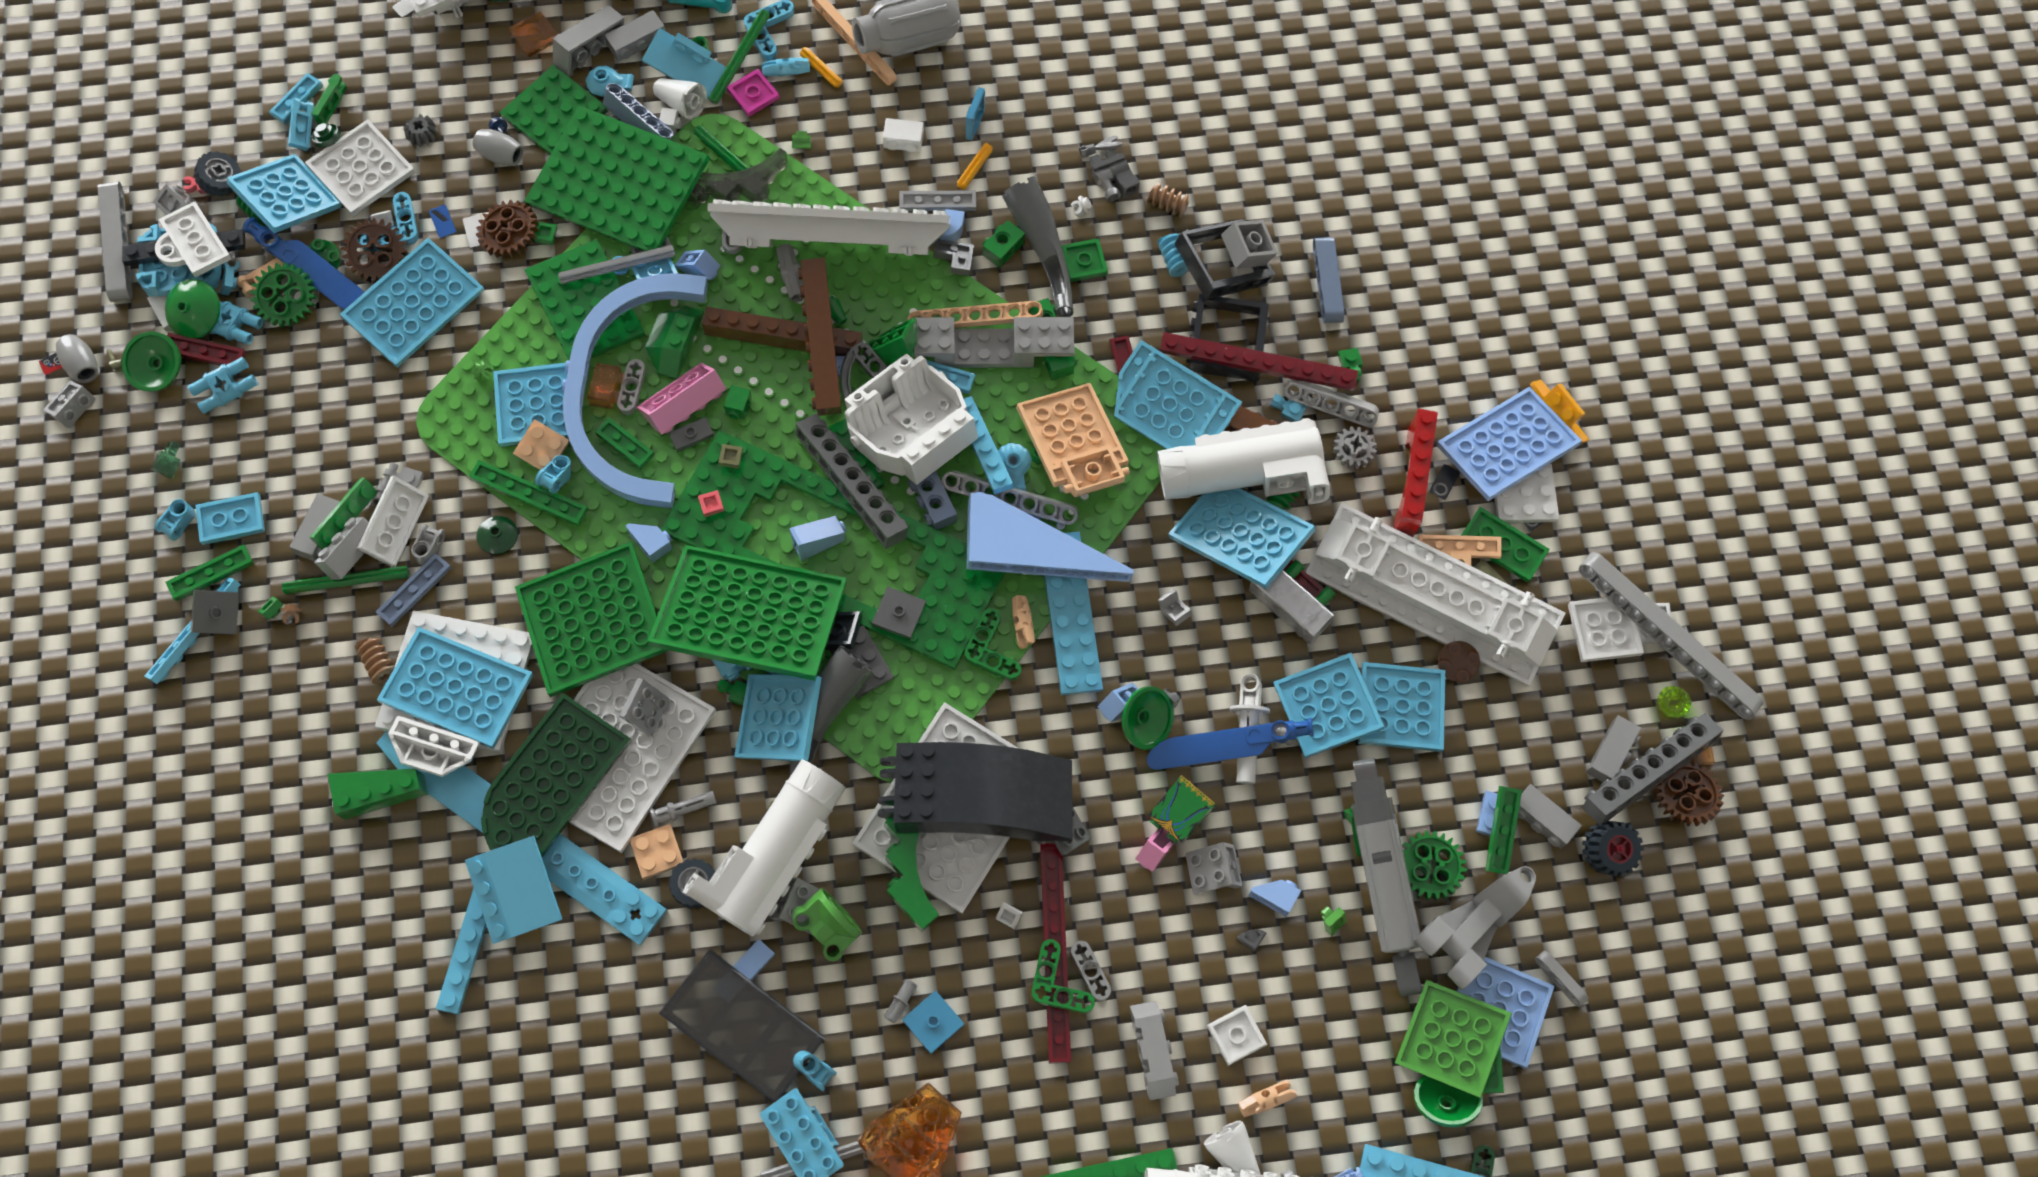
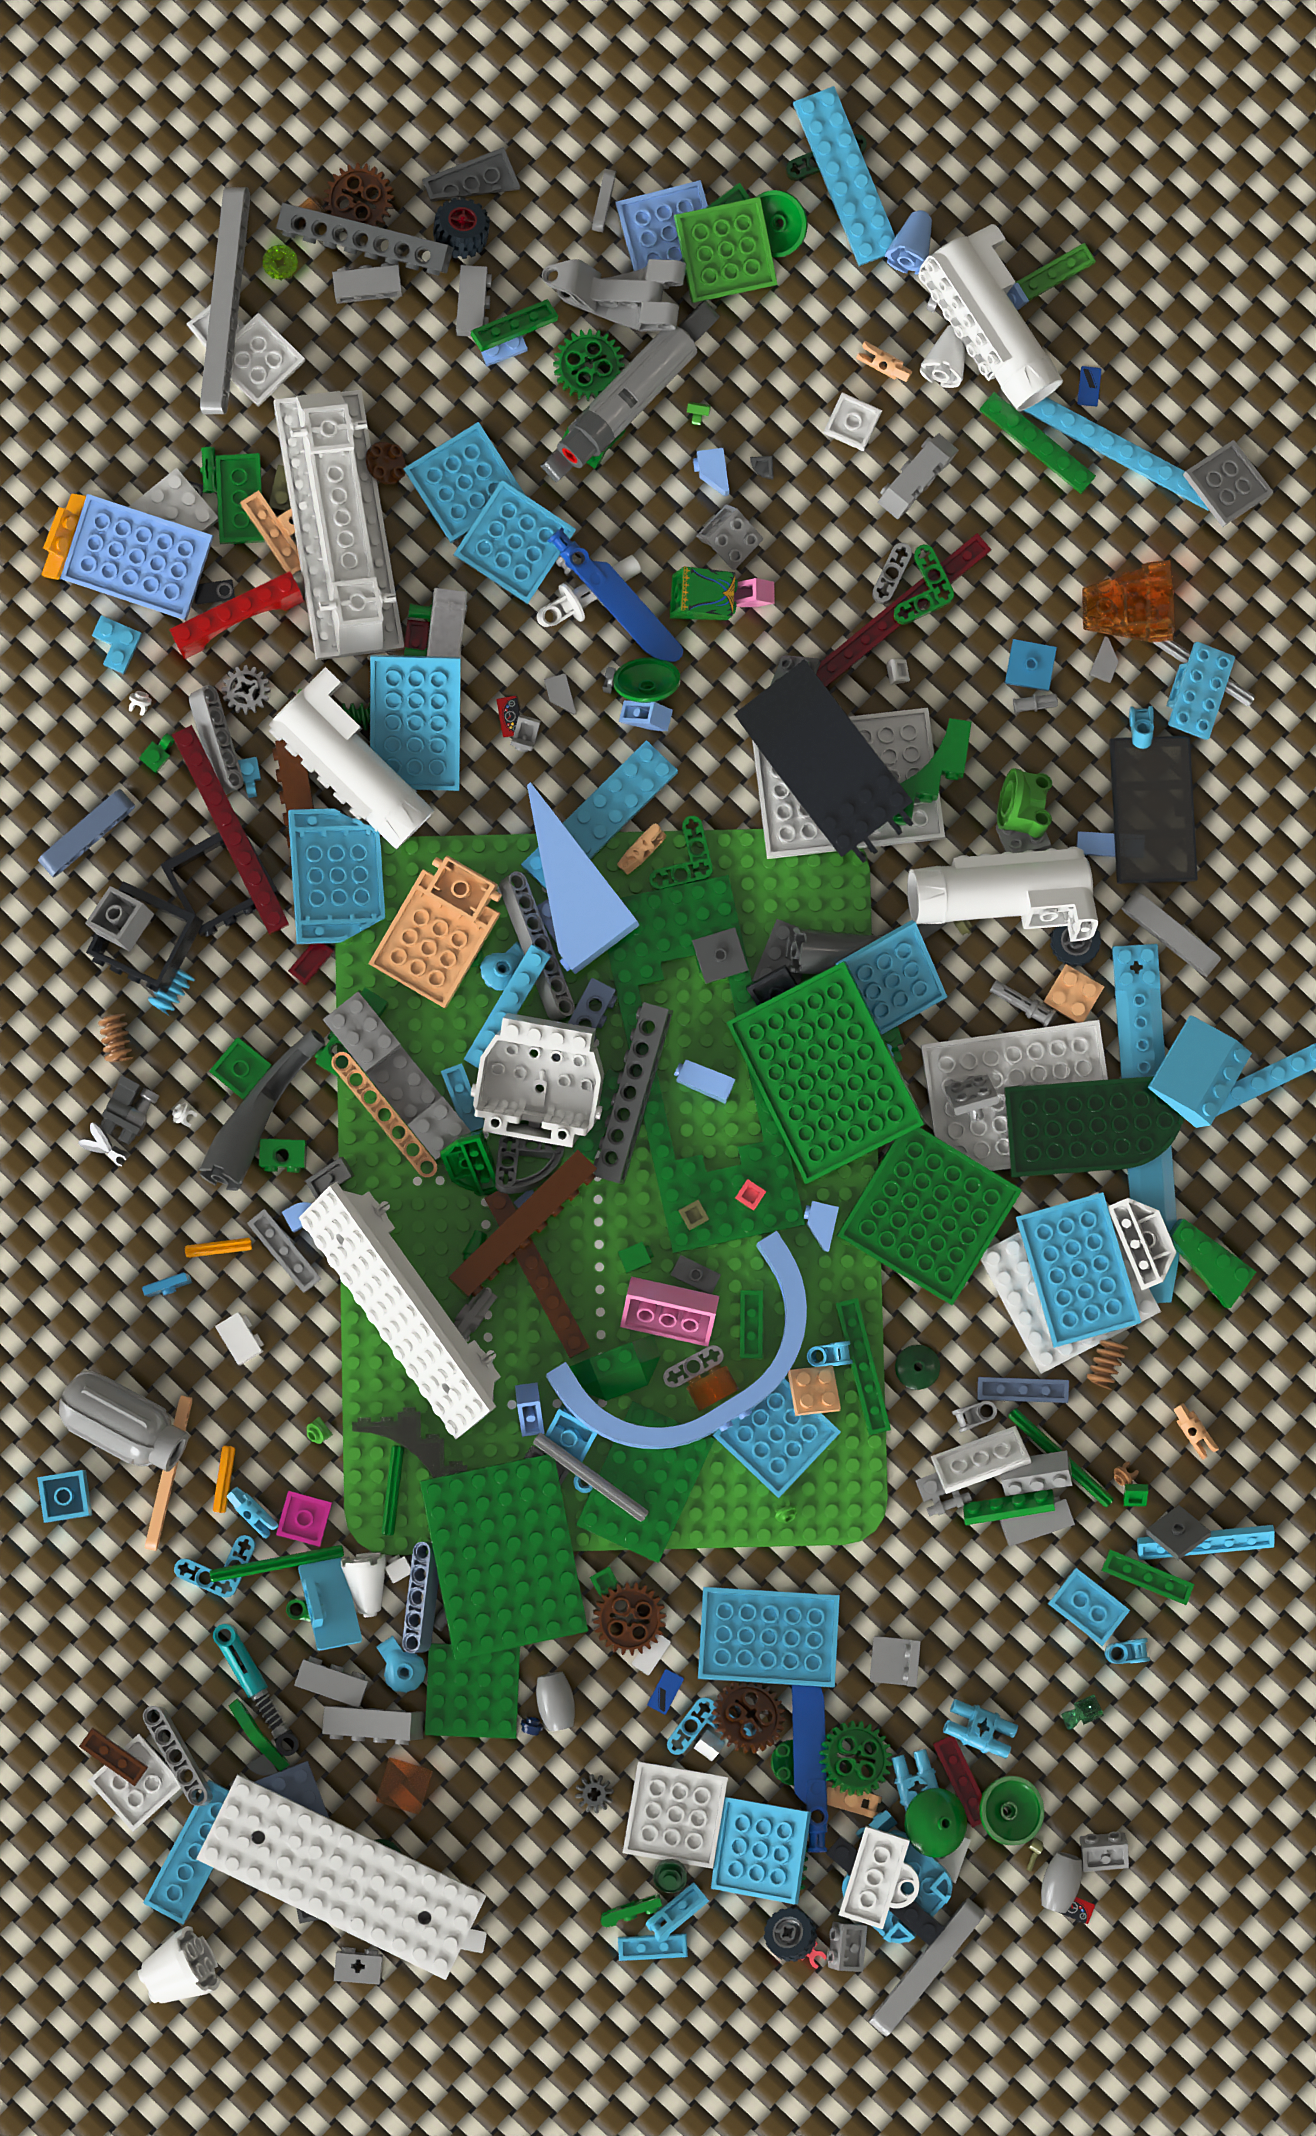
camera: 125 degrees left, 15 degrees up
none -> medium azure plate [92,615,142,674]
none -> white plate [129,691,152,715]
none -> green pin [200,447,217,494]
none -> dark grey wing [422,147,520,202]
none -> sticker [497,696,520,738]
none -> light grey tile [544,674,576,715]
none -> light grey bracket [870,1636,920,1687]
none -> light grey tile [1089,636,1119,683]
none -> light grey beam [1121,891,1221,977]
none -> light nougat hinge [1174,1403,1219,1460]

